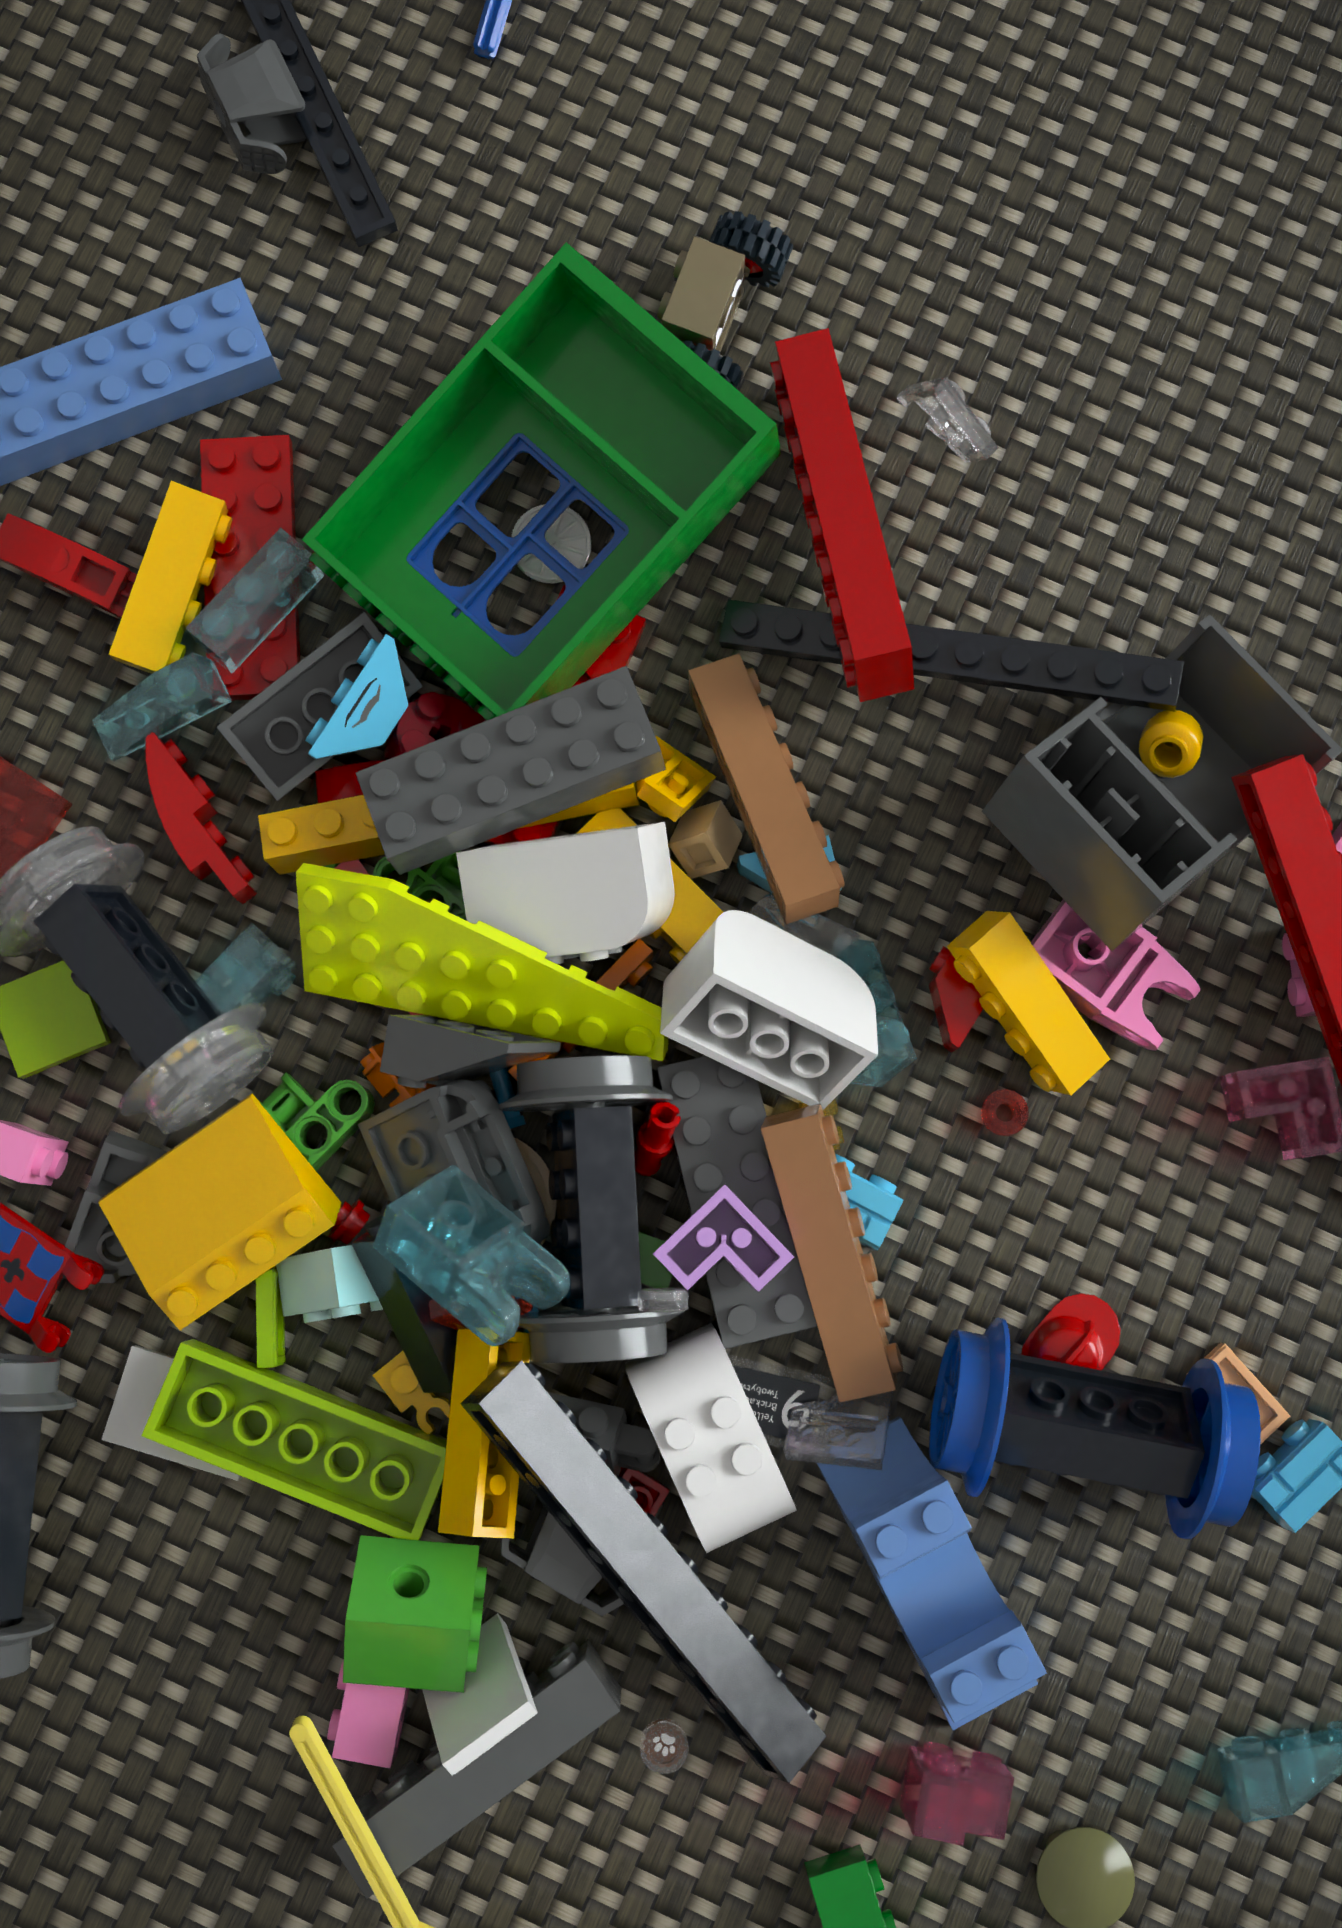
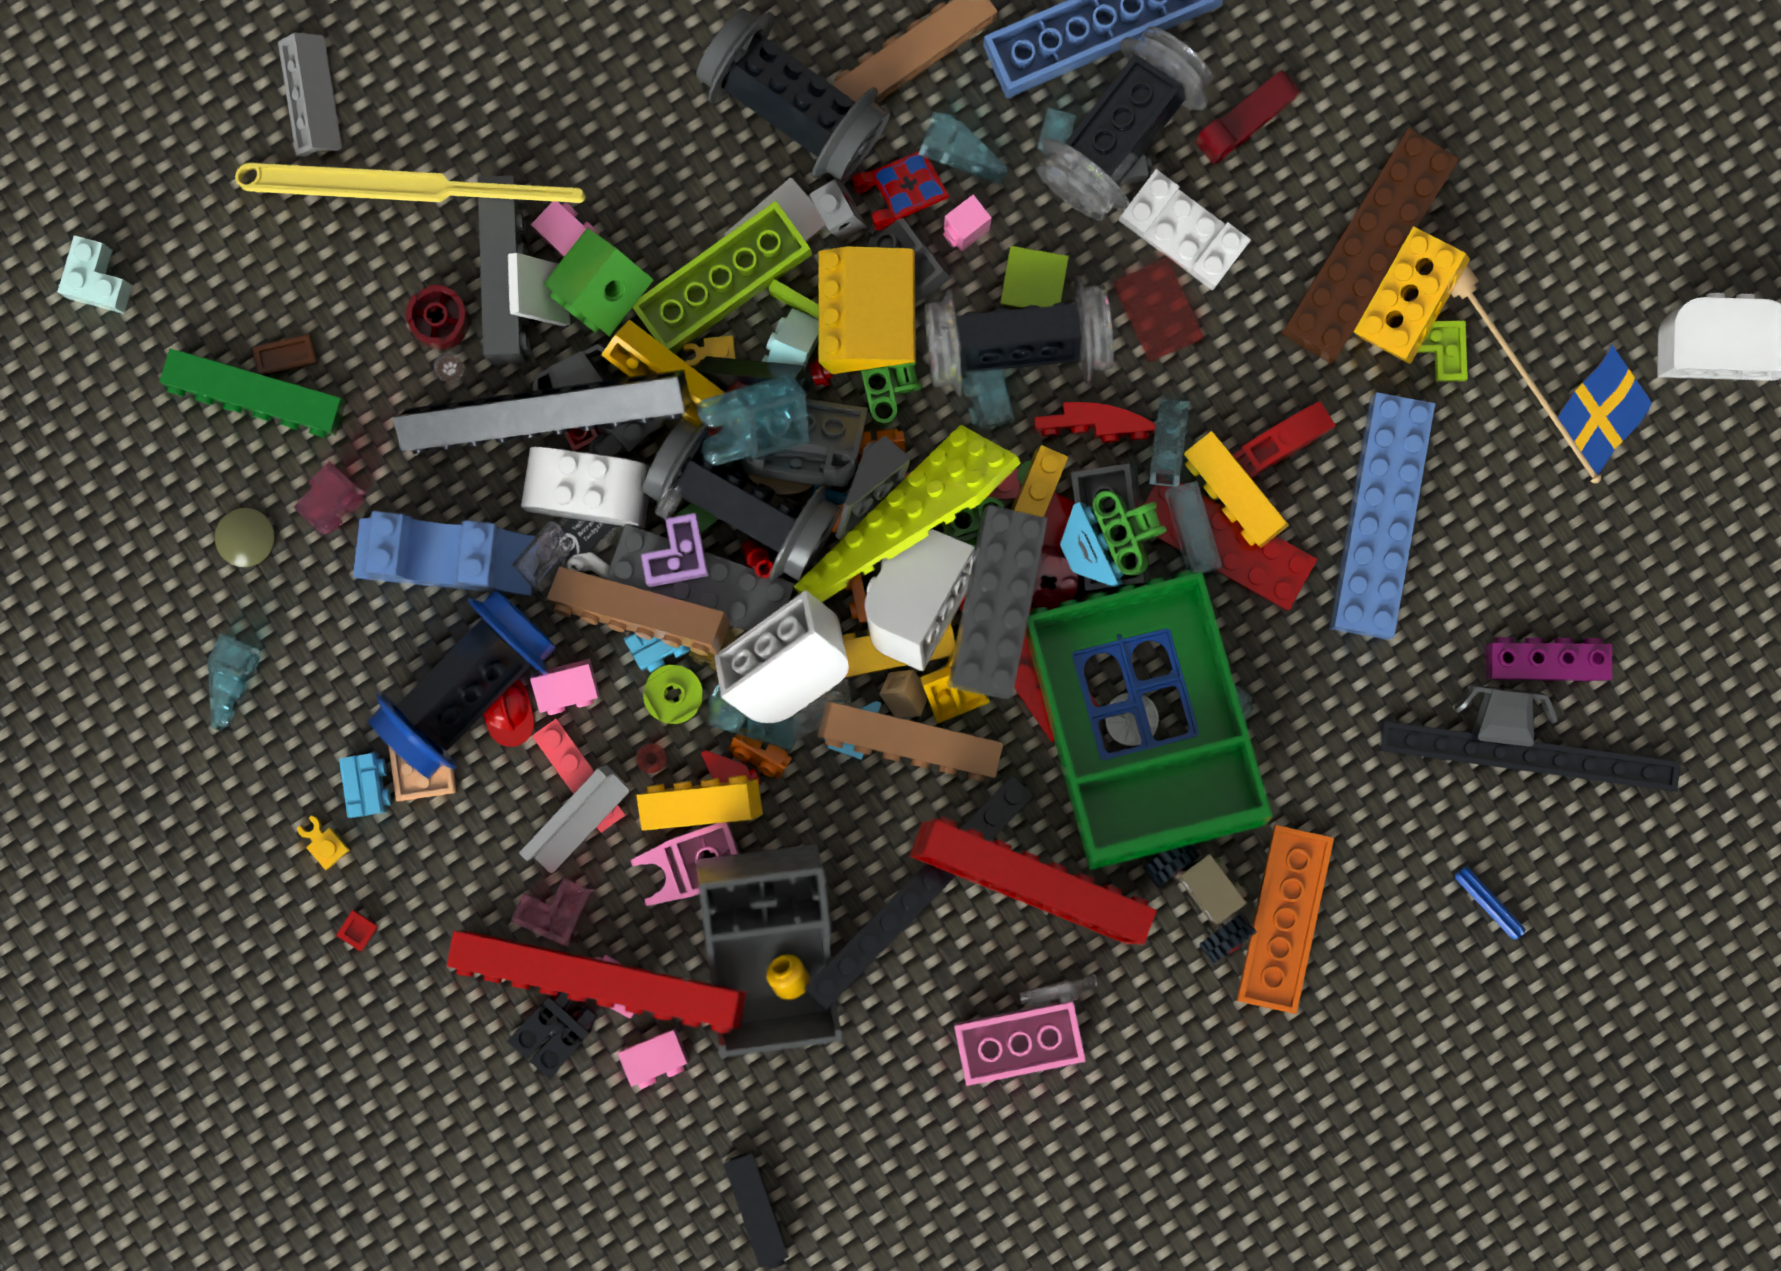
camera: 125 degrees right, 5 degrees up
none -> dark red brick [406,285,470,349]
none -> light grey panel [519,765,631,873]
none -> bright pink brick [530,659,599,715]
none -> coral plate [532,718,626,833]
none -> white arm [567,552,610,579]
none -> lime plate [643,665,703,724]
none -> orange hinge [728,728,792,780]
none -> light grey torso [810,179,867,241]
none -> bright pink brick [954,999,1085,1086]
none -> bright green piece [1093,491,1166,576]
none -> orange plate [1236,825,1334,1014]
none -> magenta brick [1486,637,1612,681]

